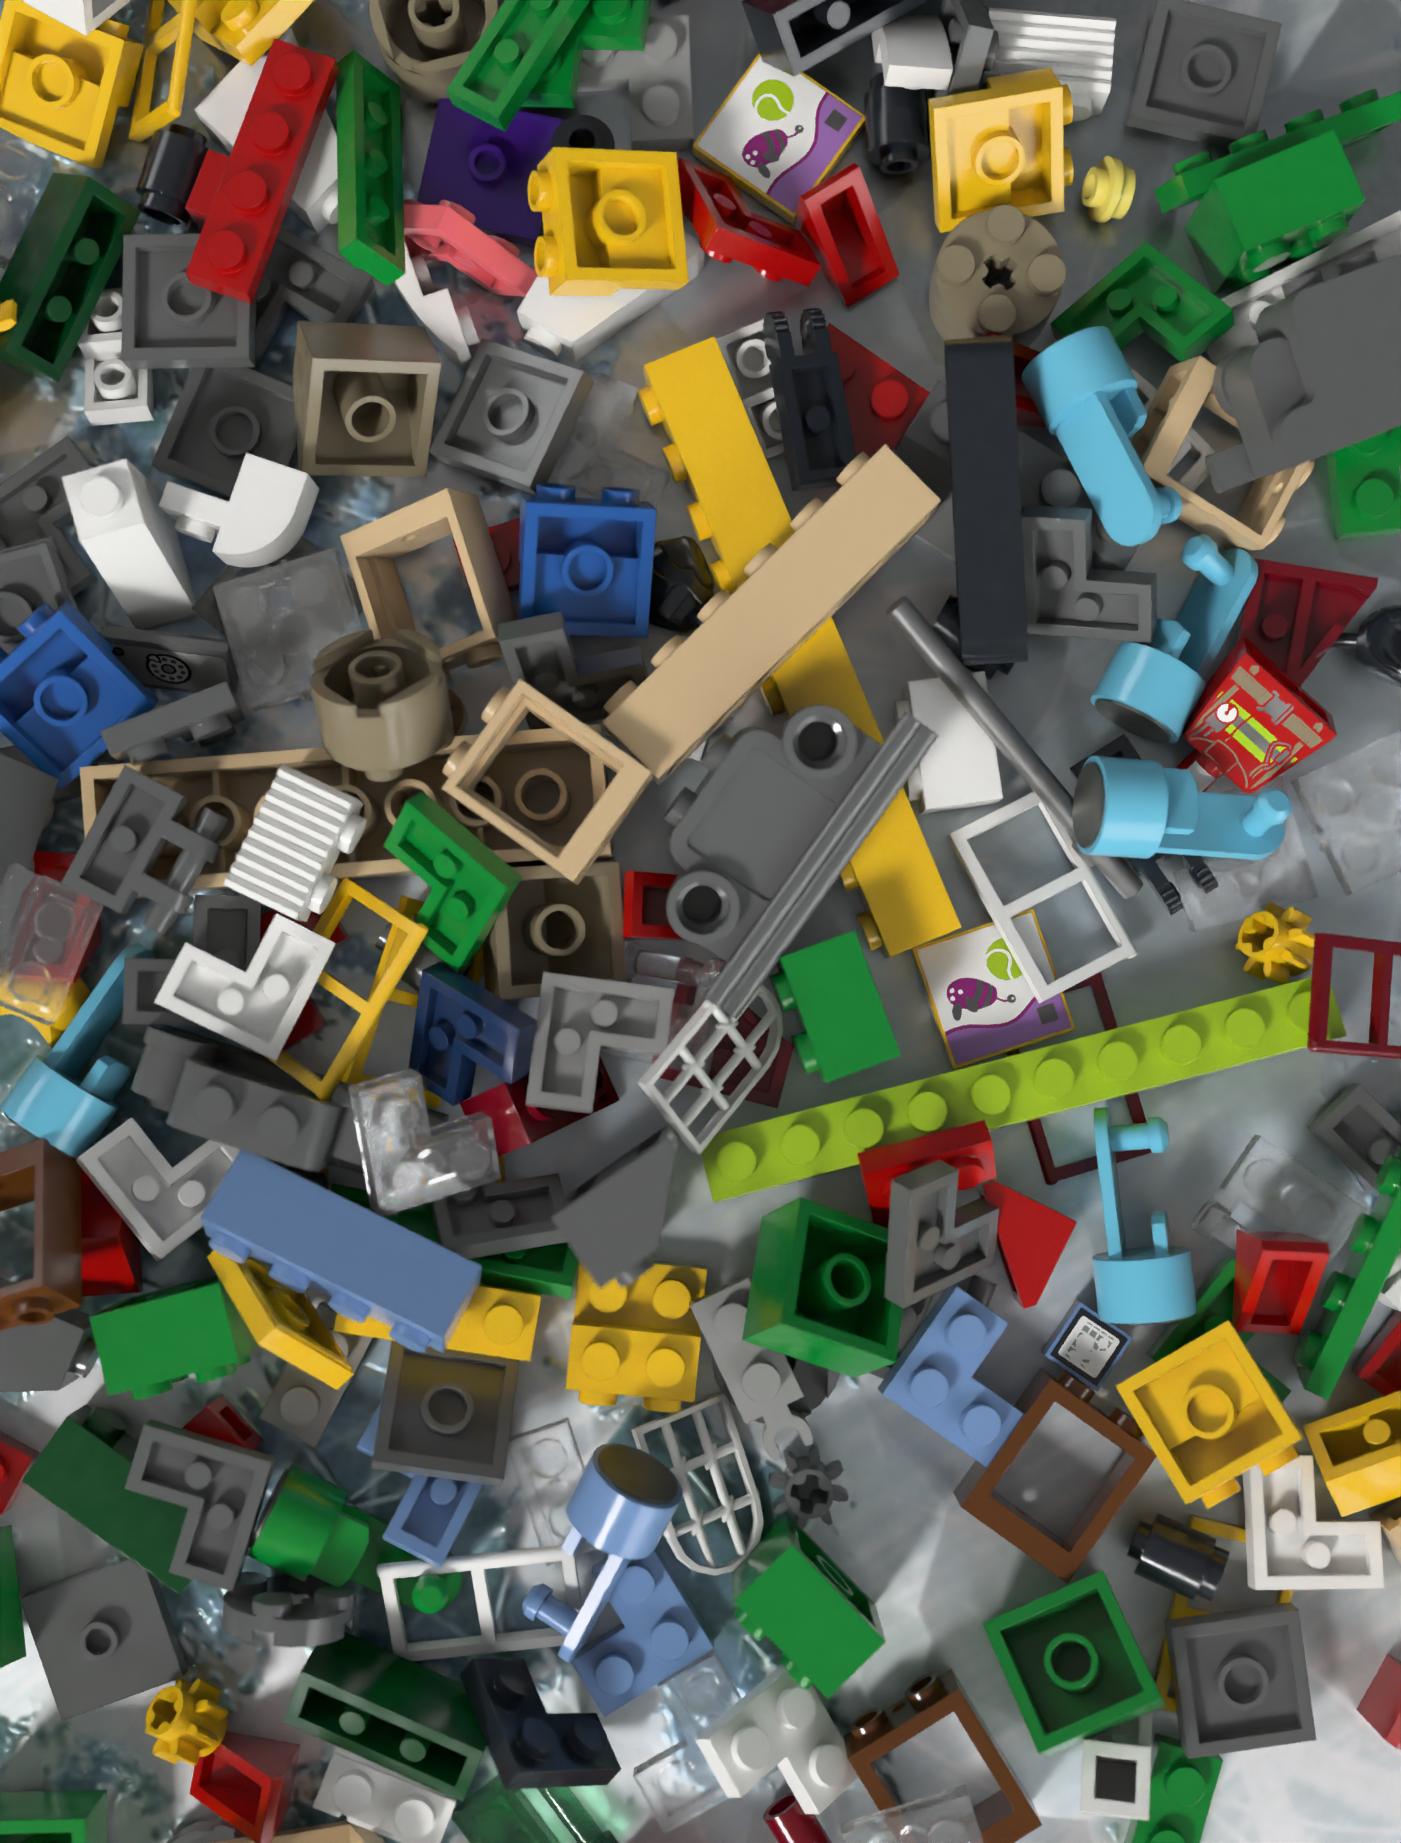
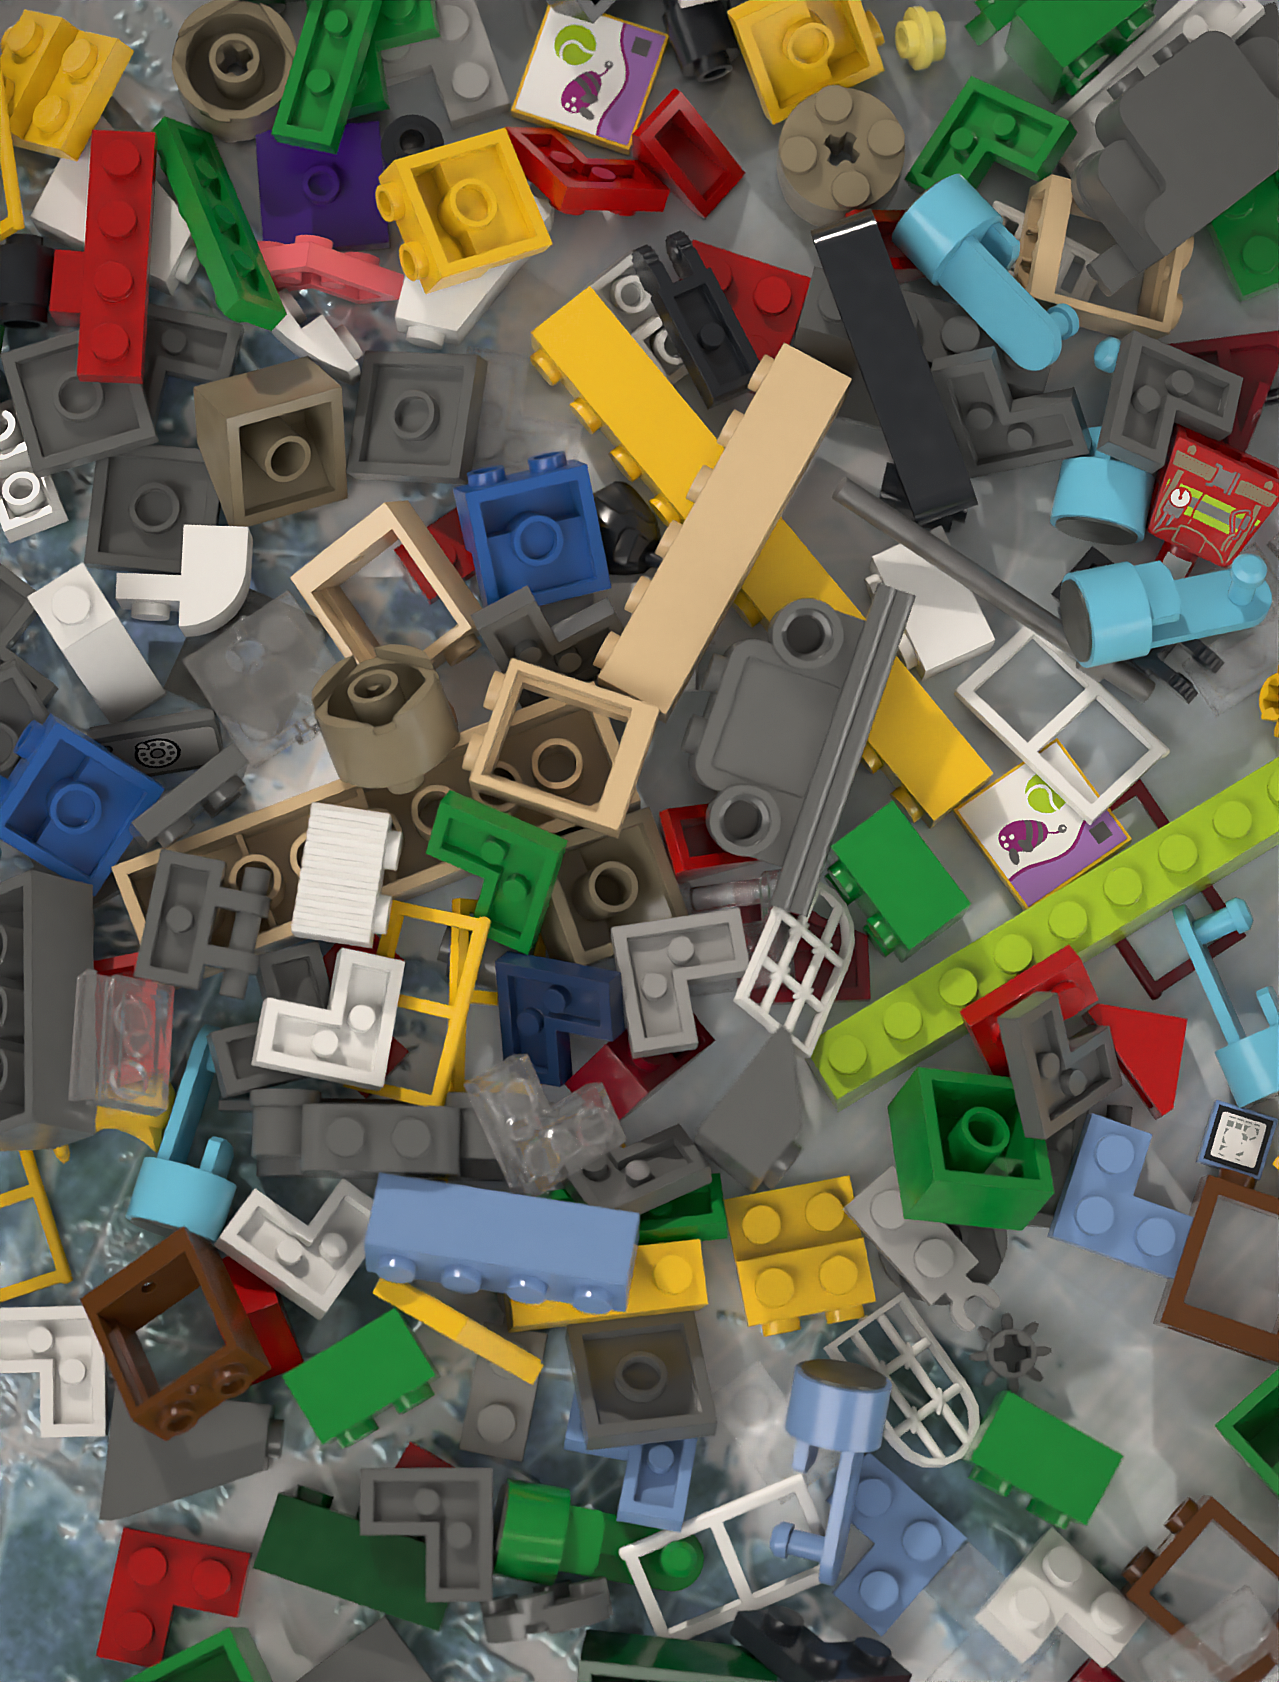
camera: 20 degrees left, 5 degrees down
none -> dark grey plate [1096,330,1243,474]

